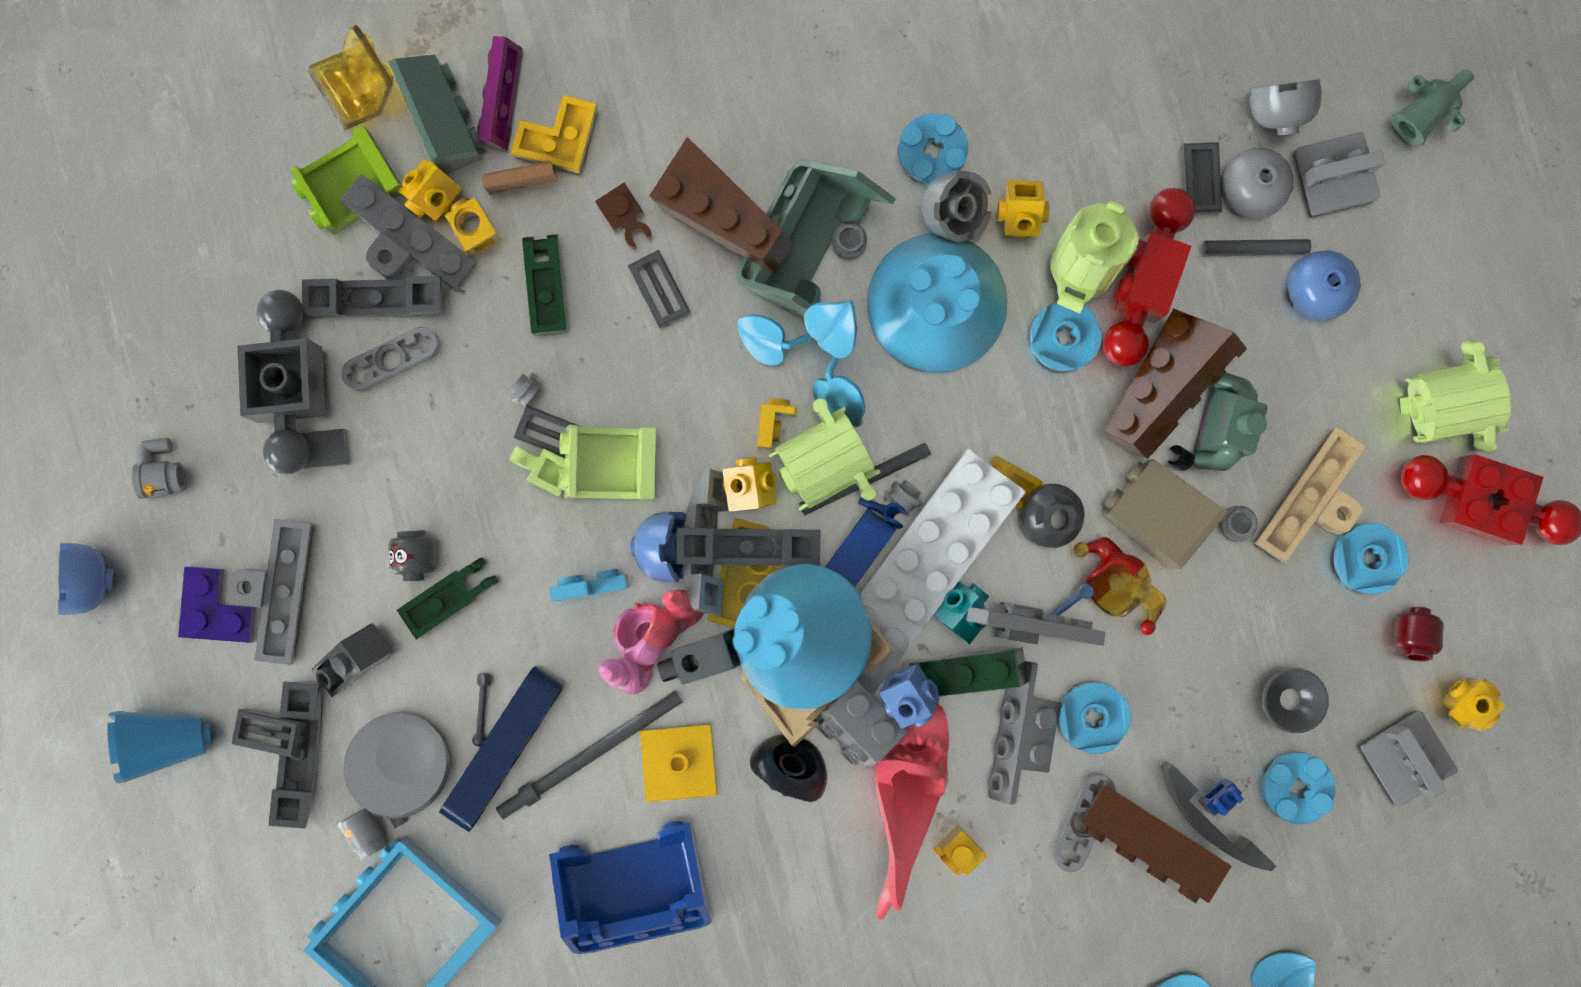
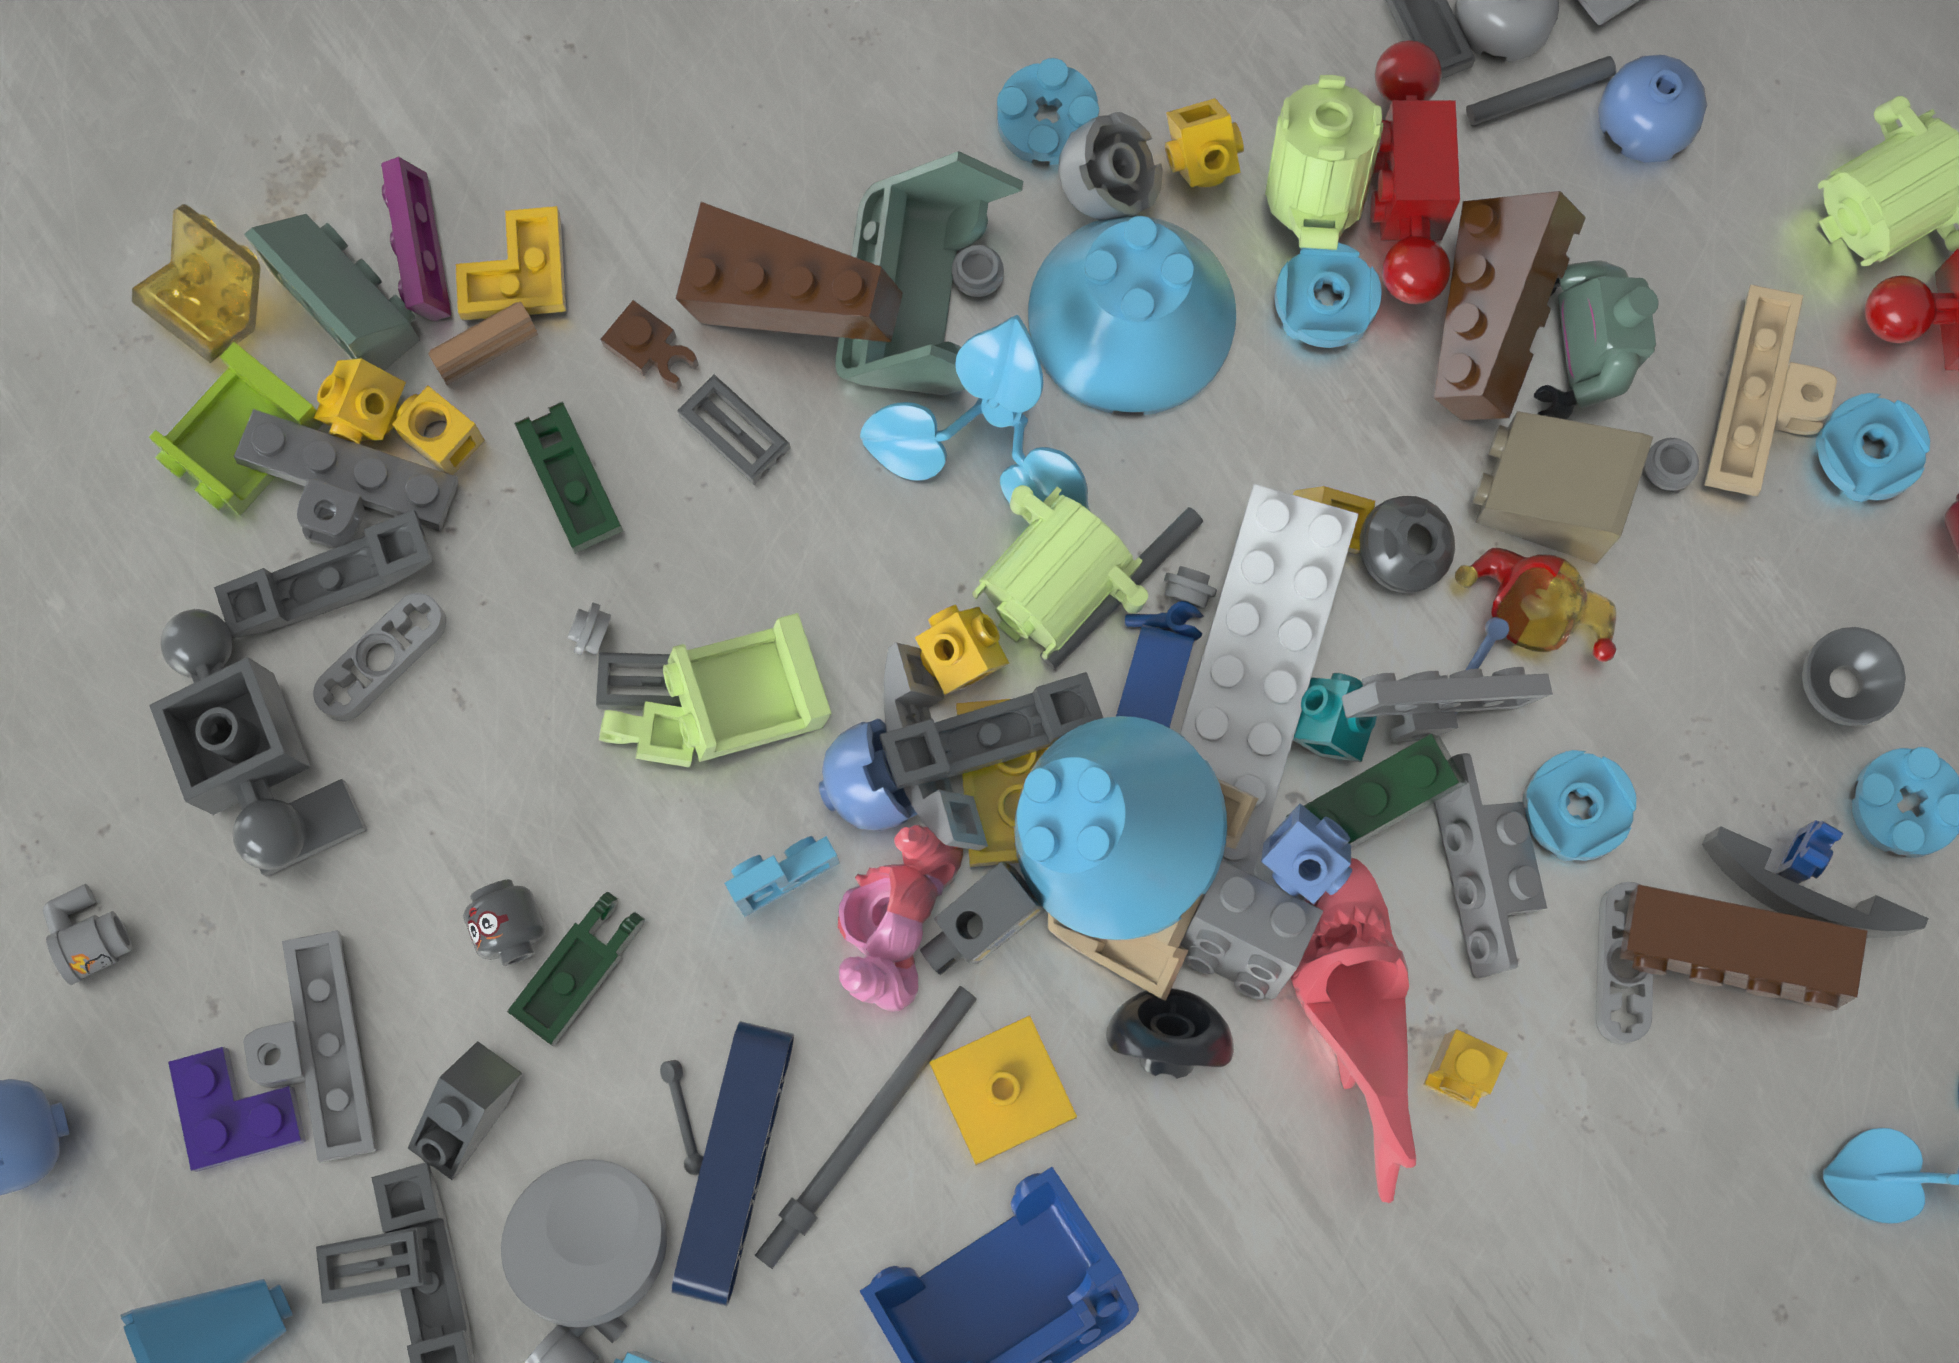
camera: 15 degrees left, 10 degrees down
yellow bracket [757,398,797,450] -> none

